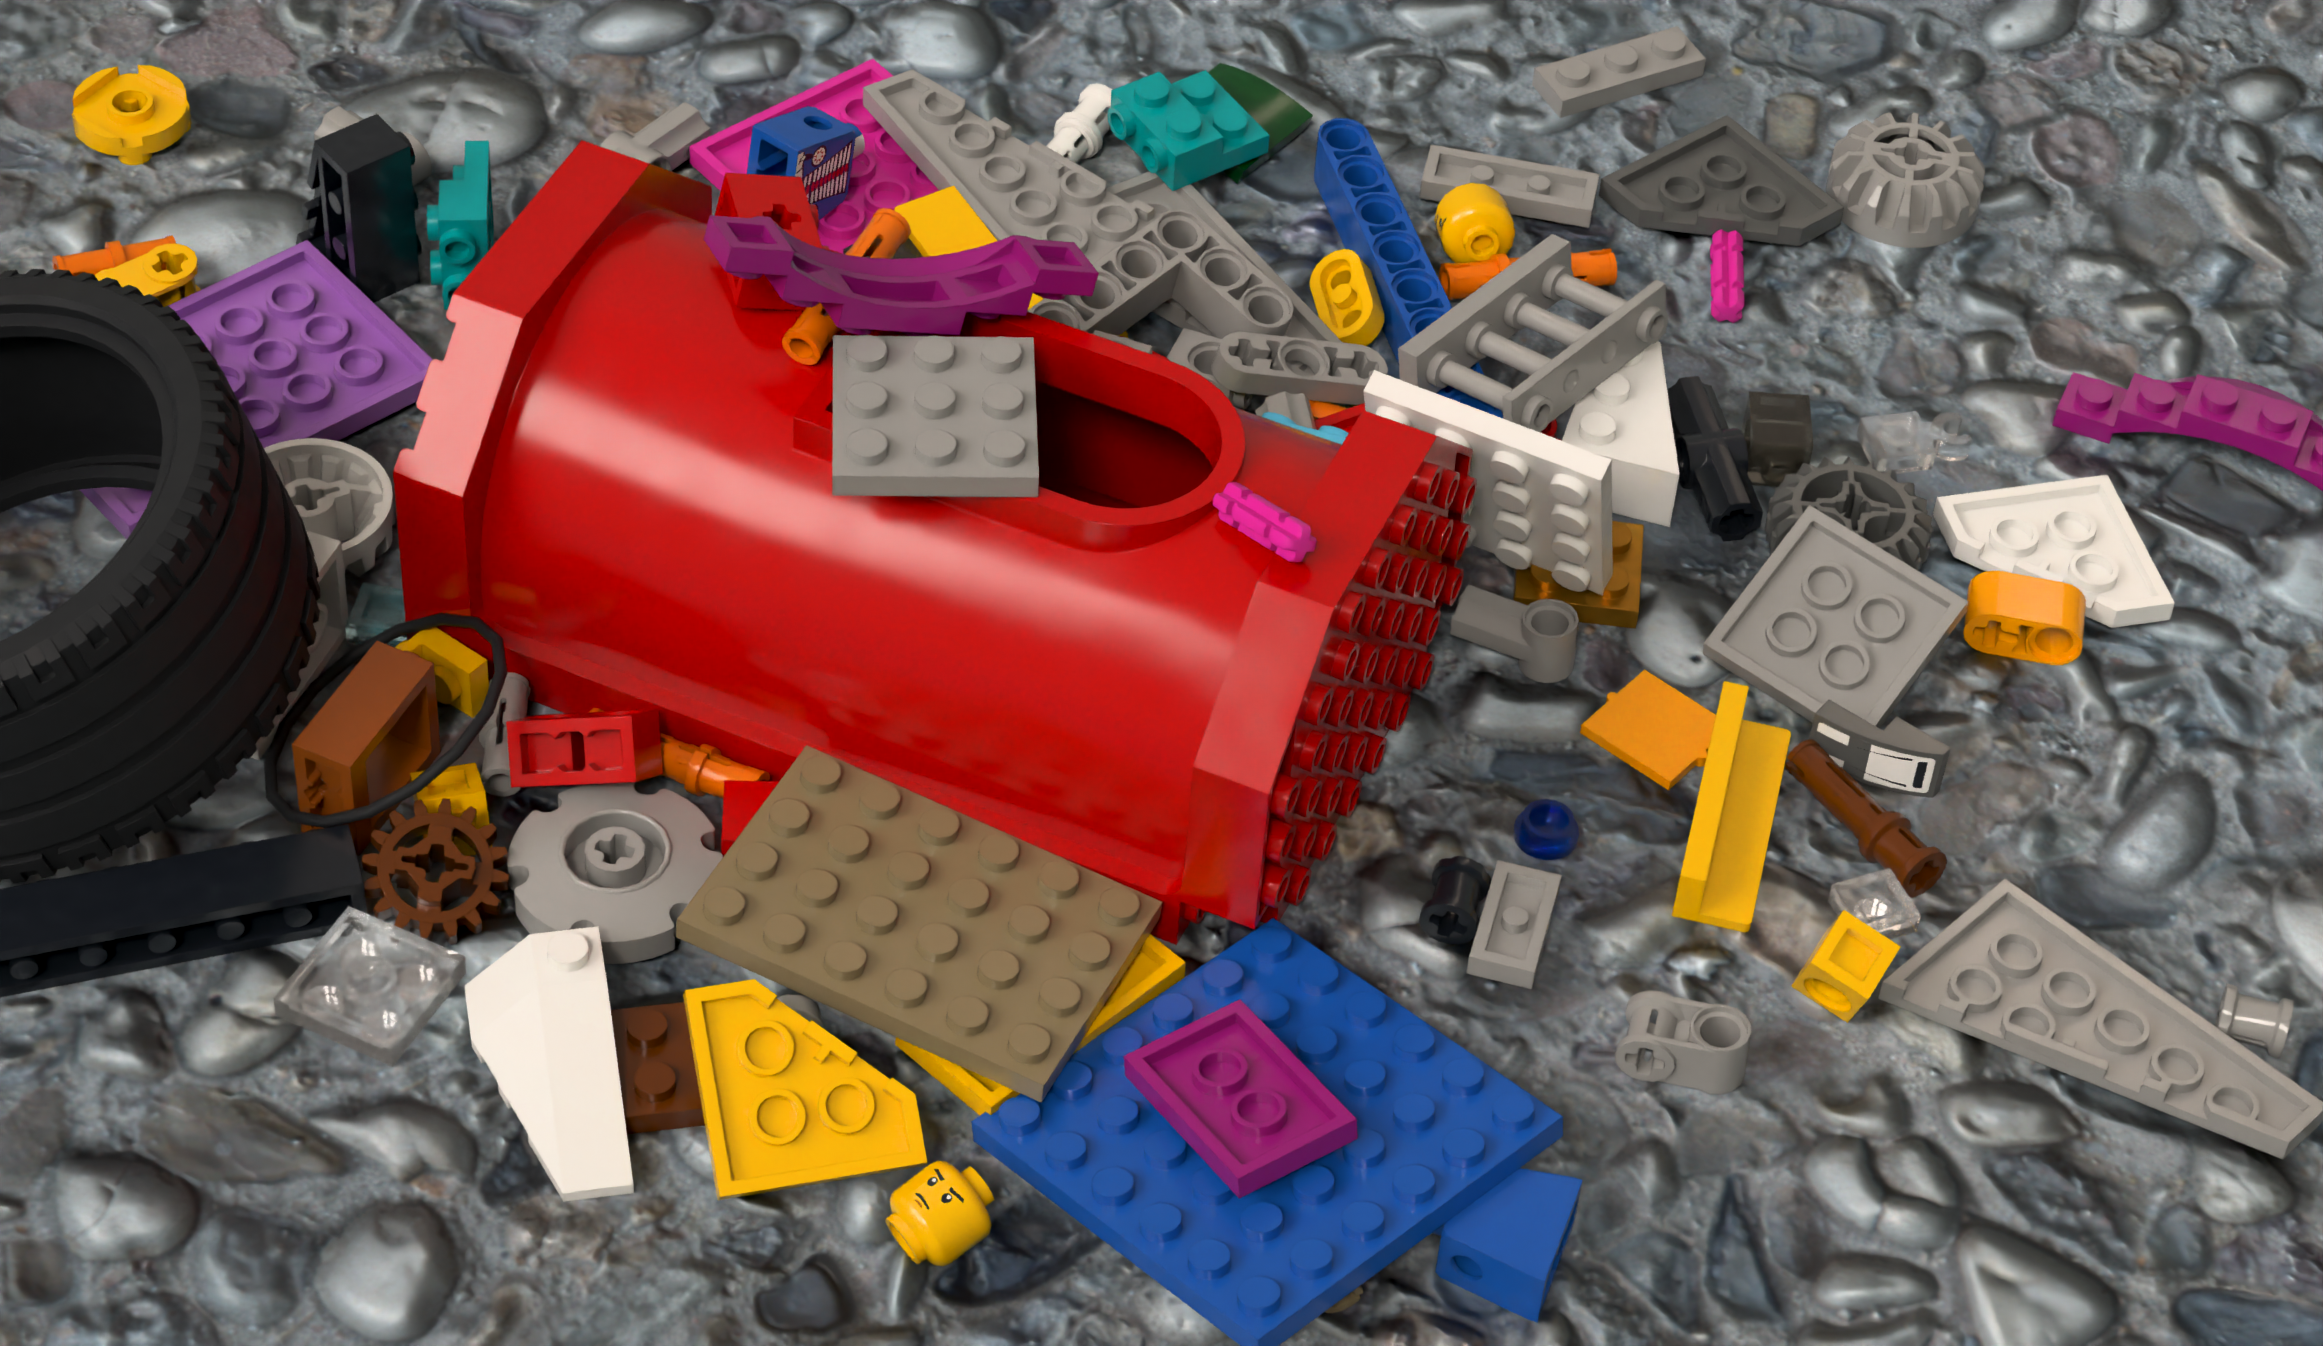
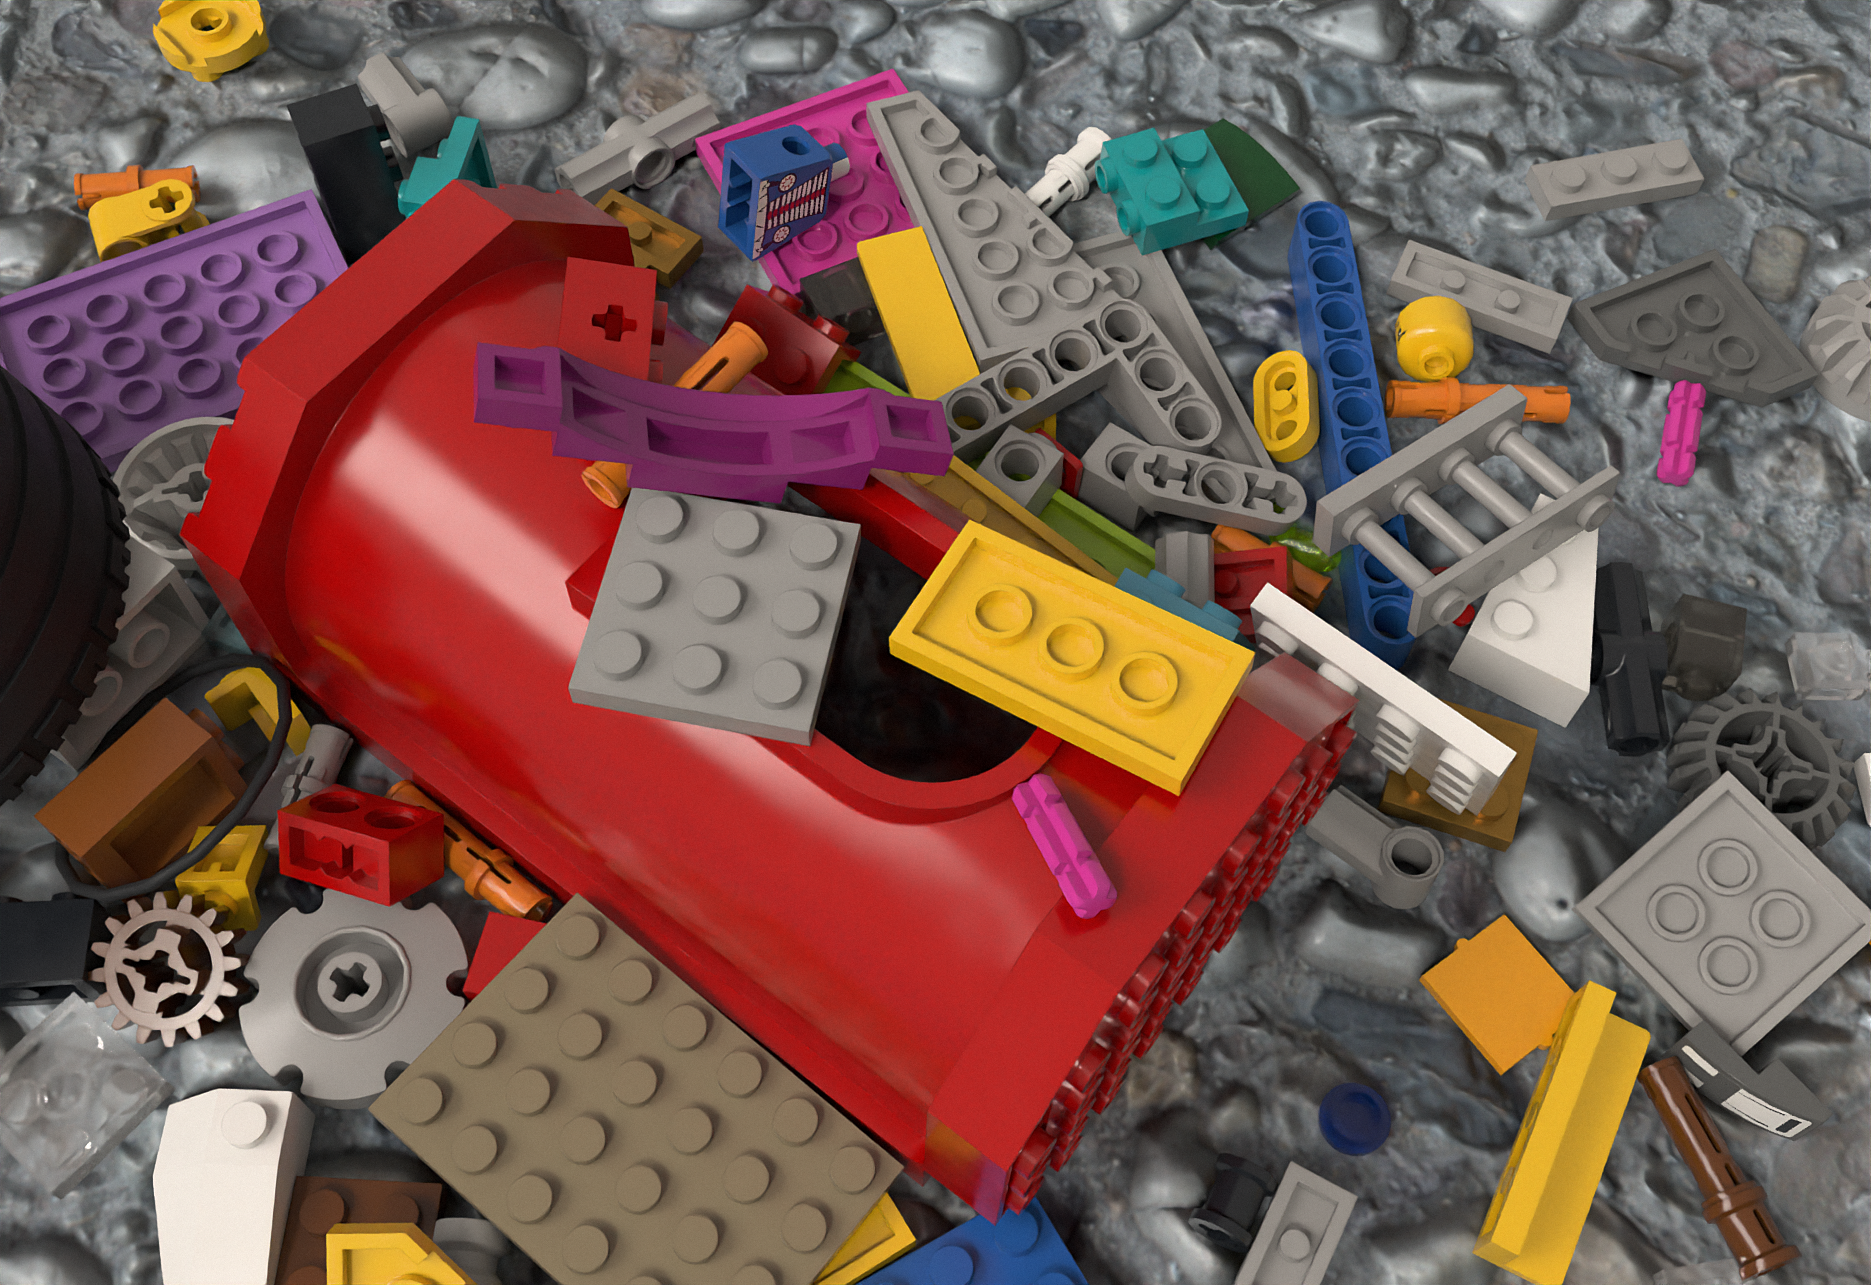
camera: 15 degrees right, 15 degrees up
none -> yellow plate [889,519,1256,796]

